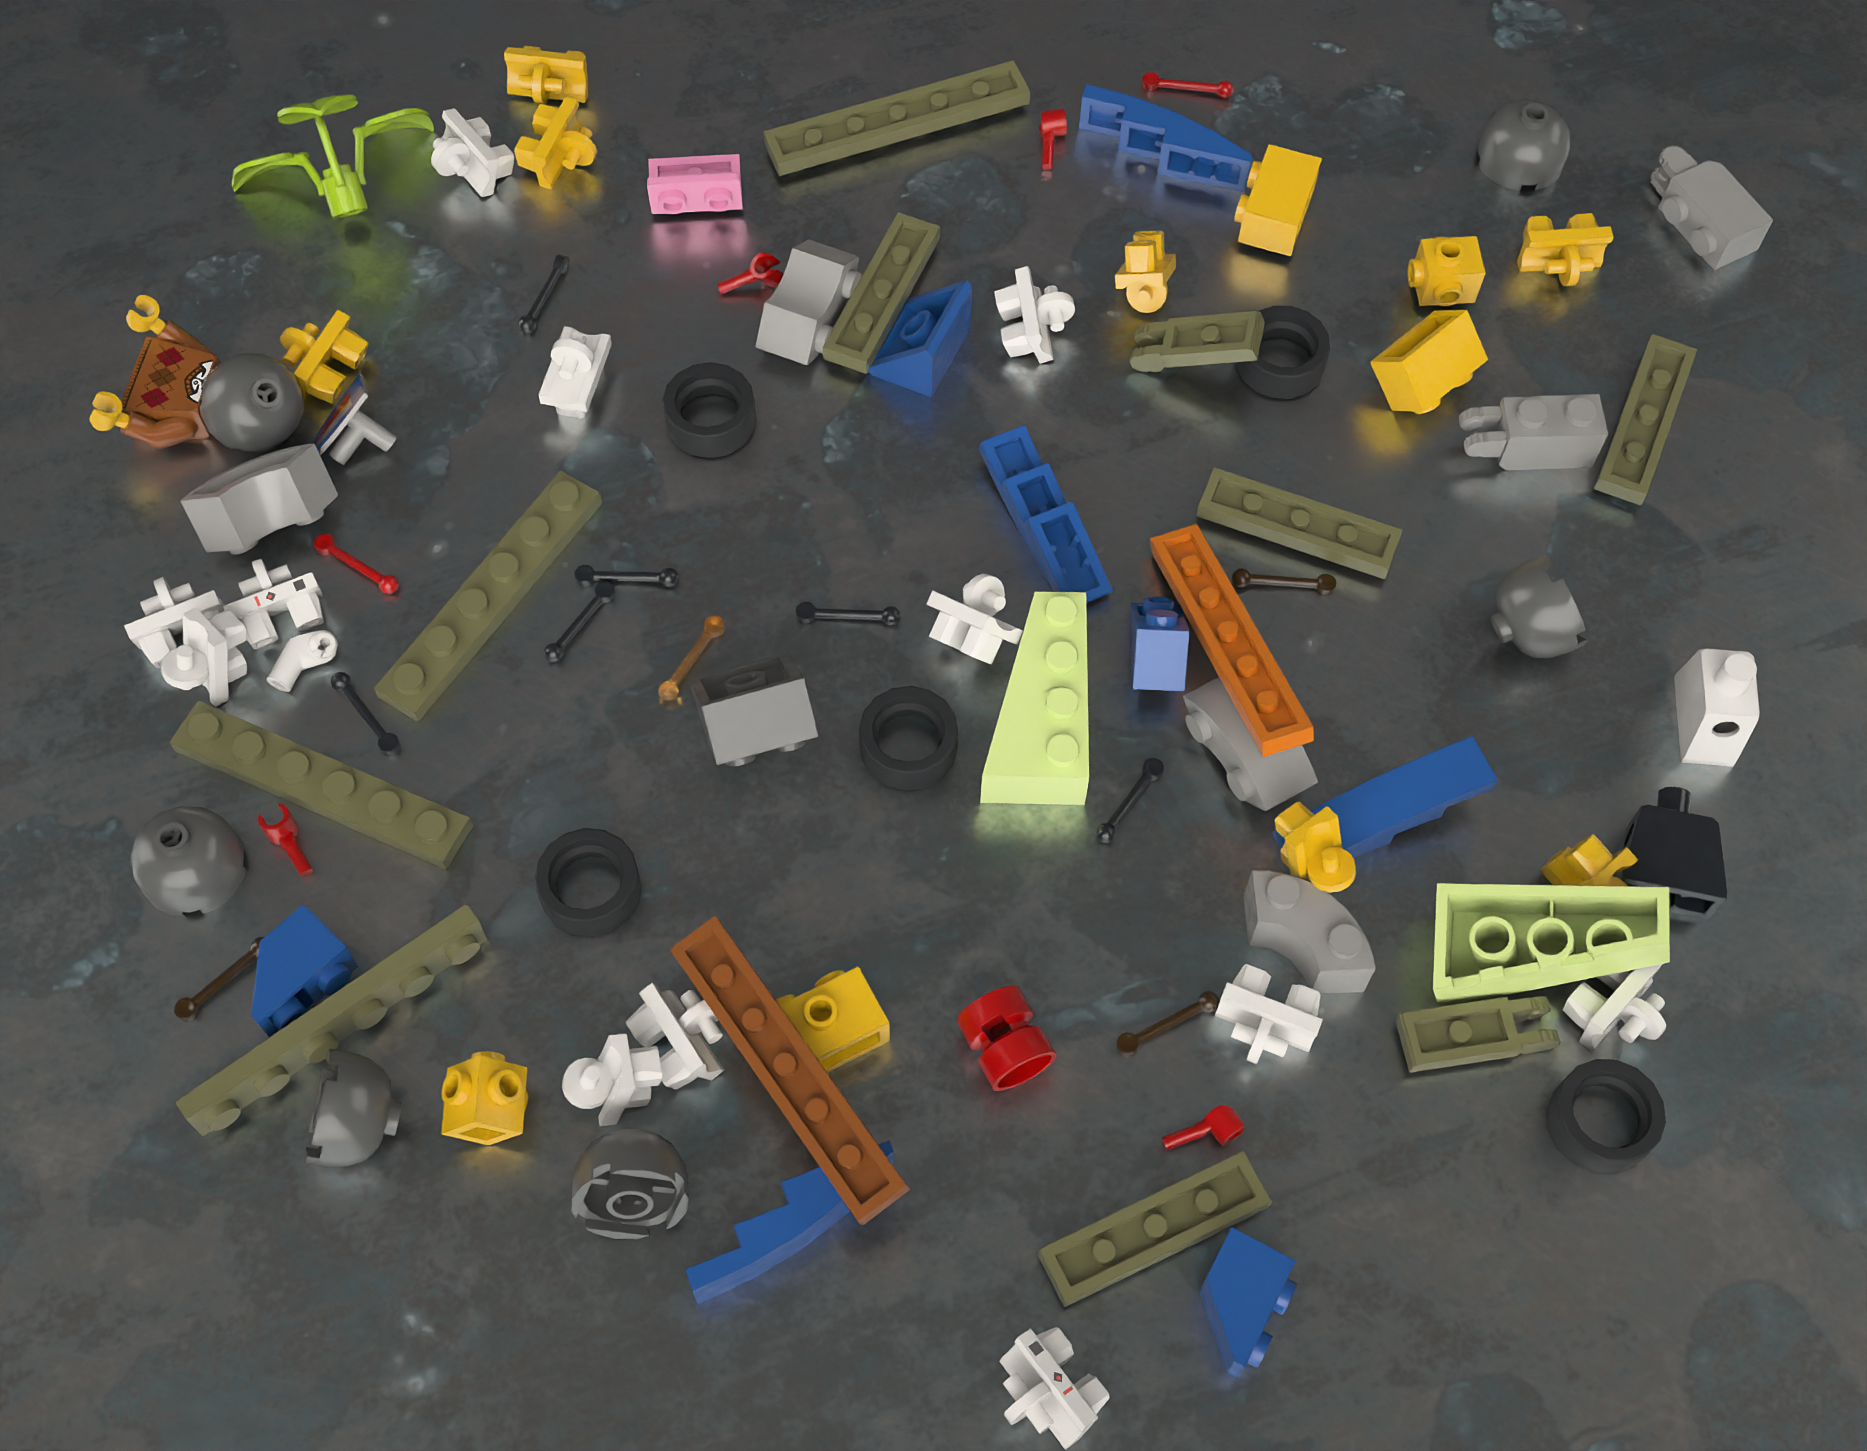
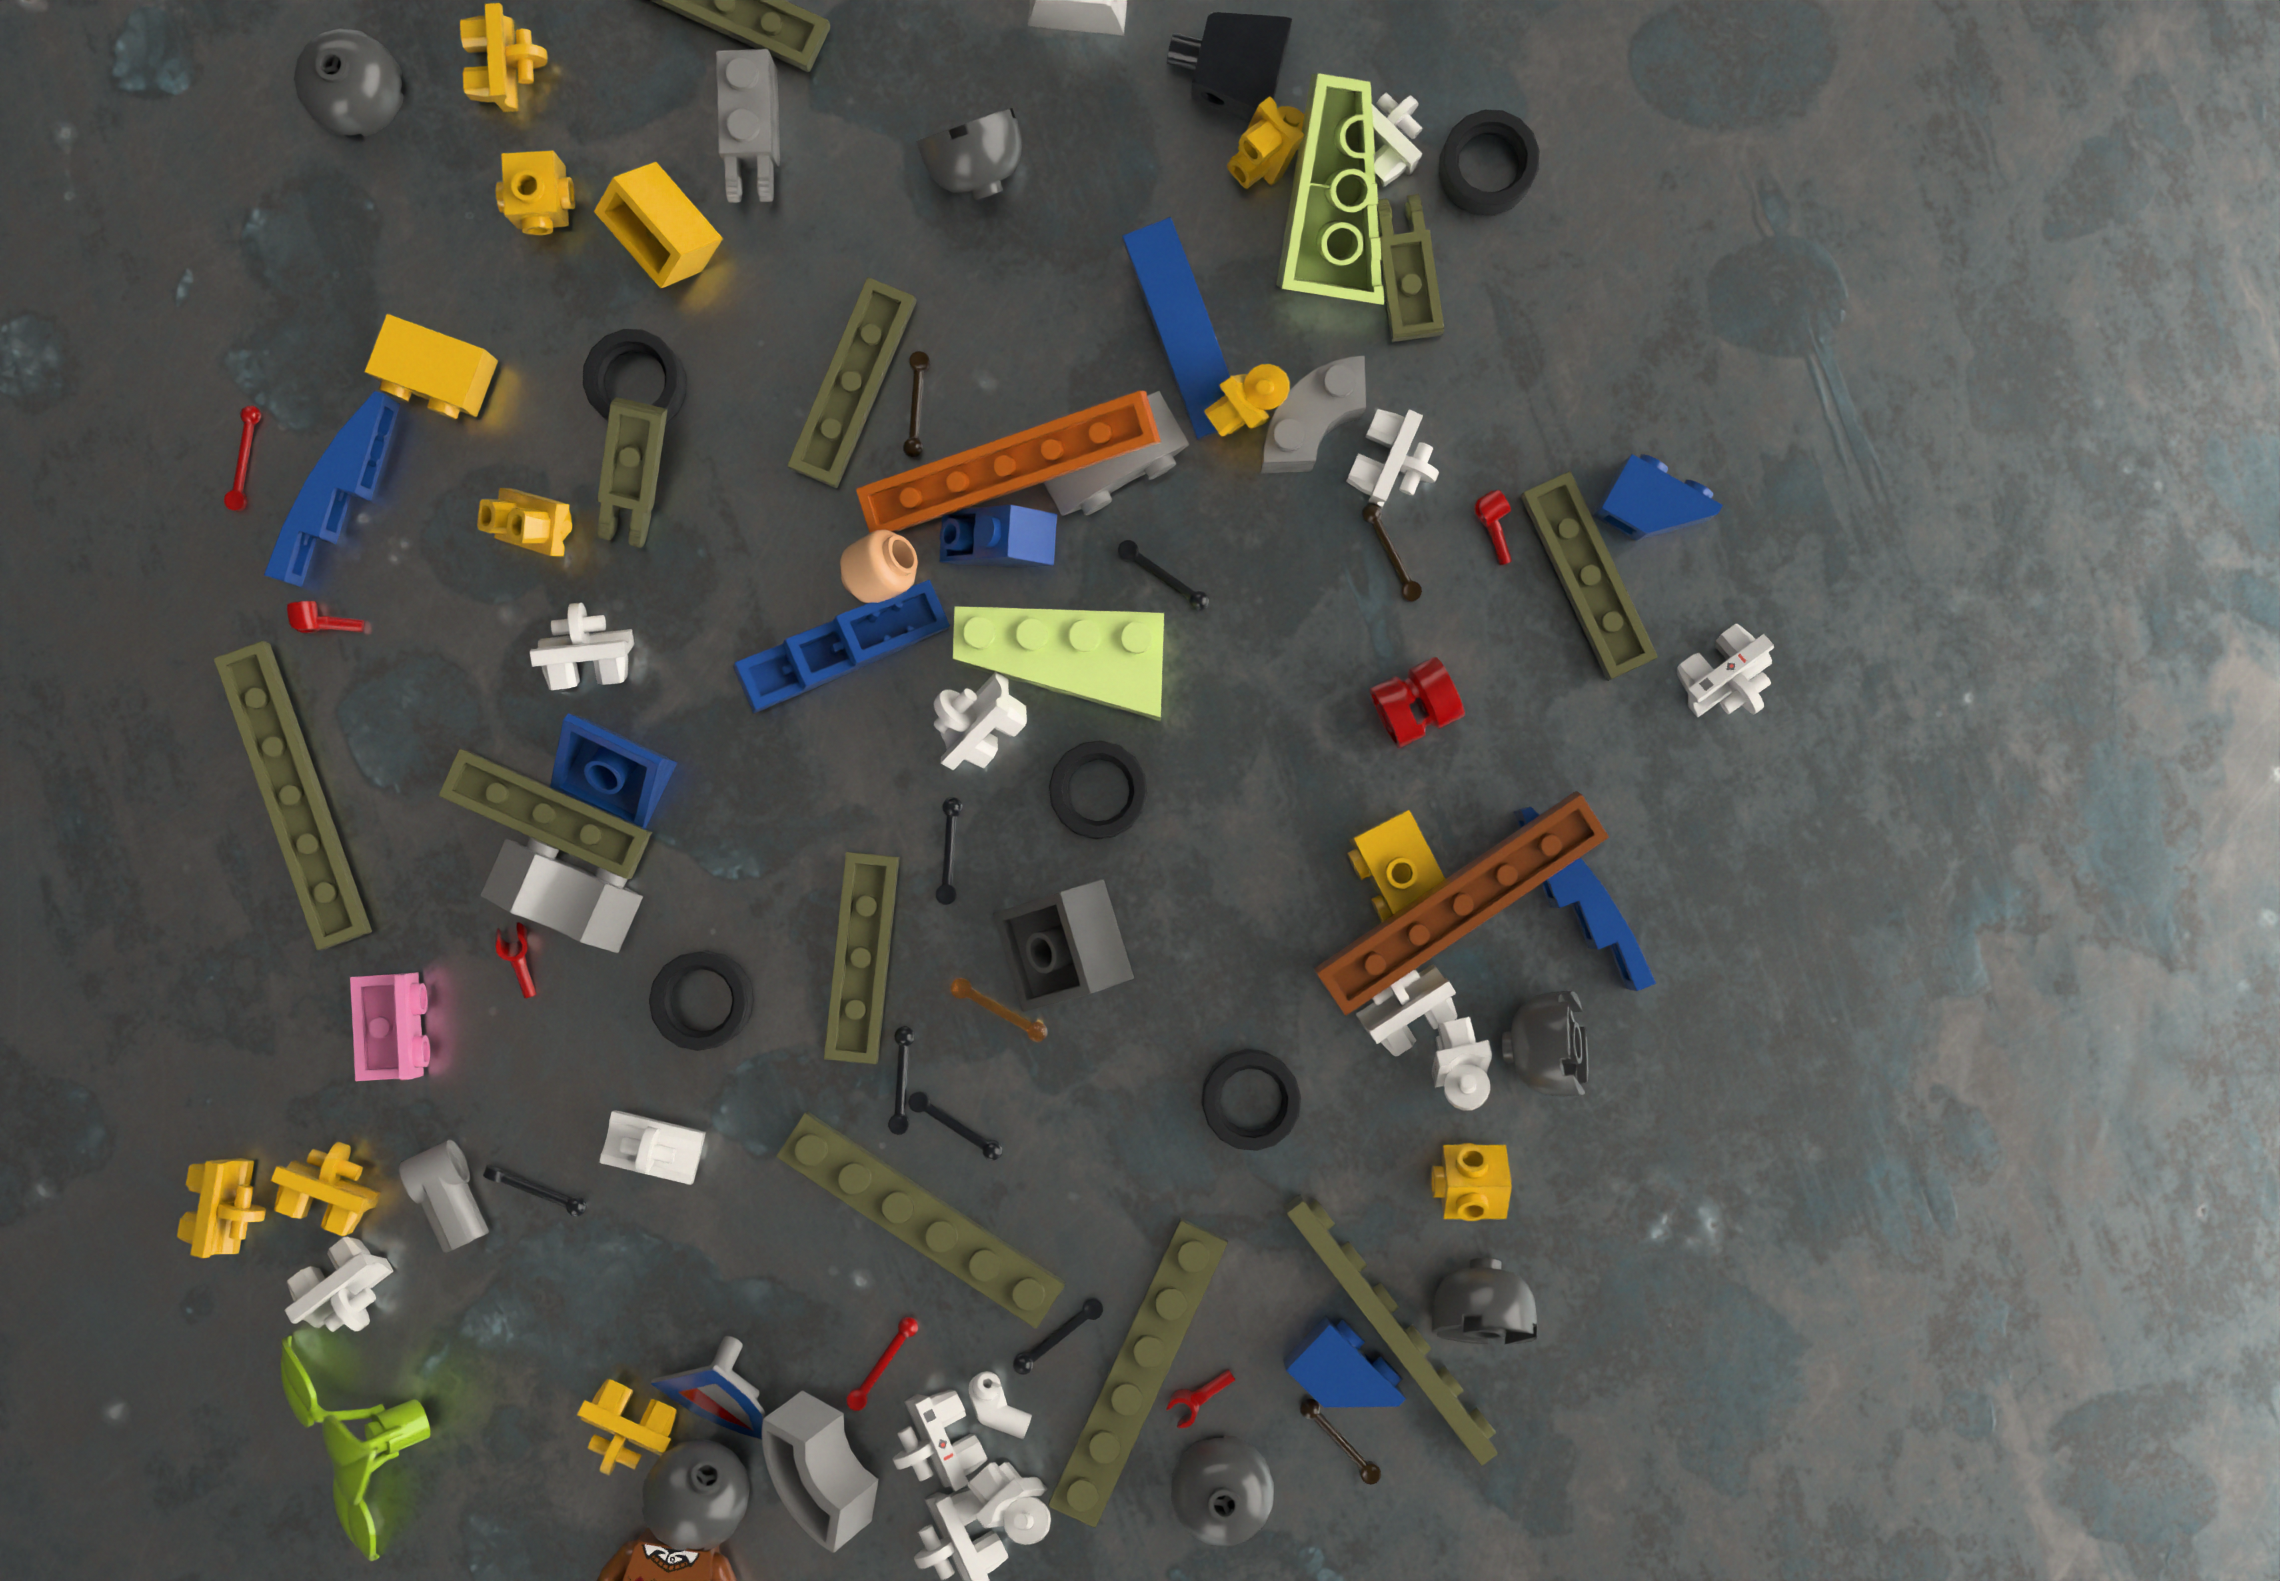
camera: 85 degrees left, 25 degrees up
none -> light grey piece [399,1139,489,1253]
none -> olive plate [824,852,900,1064]
none -> light nougat head [840,529,918,604]

